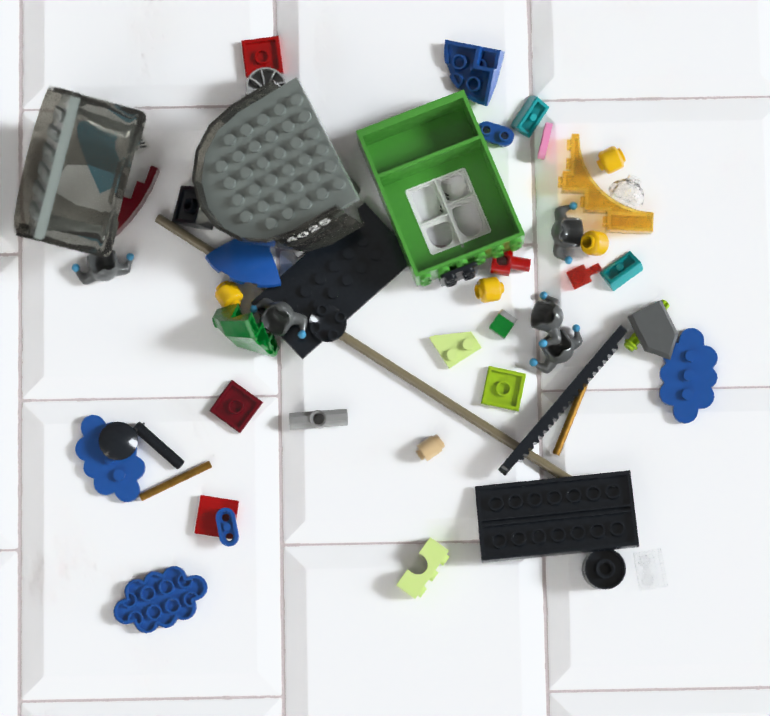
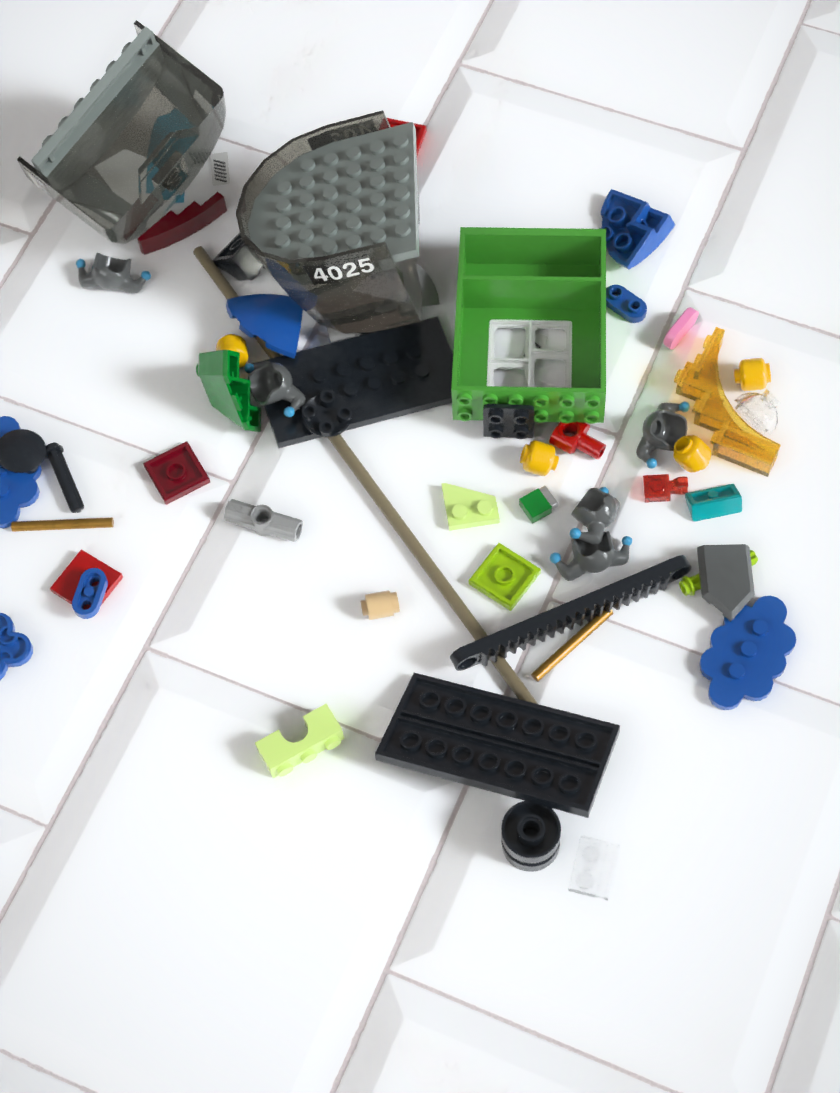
camera: 30 degrees right, 20 degrees down
teal slope [510,95,550,138] -> none

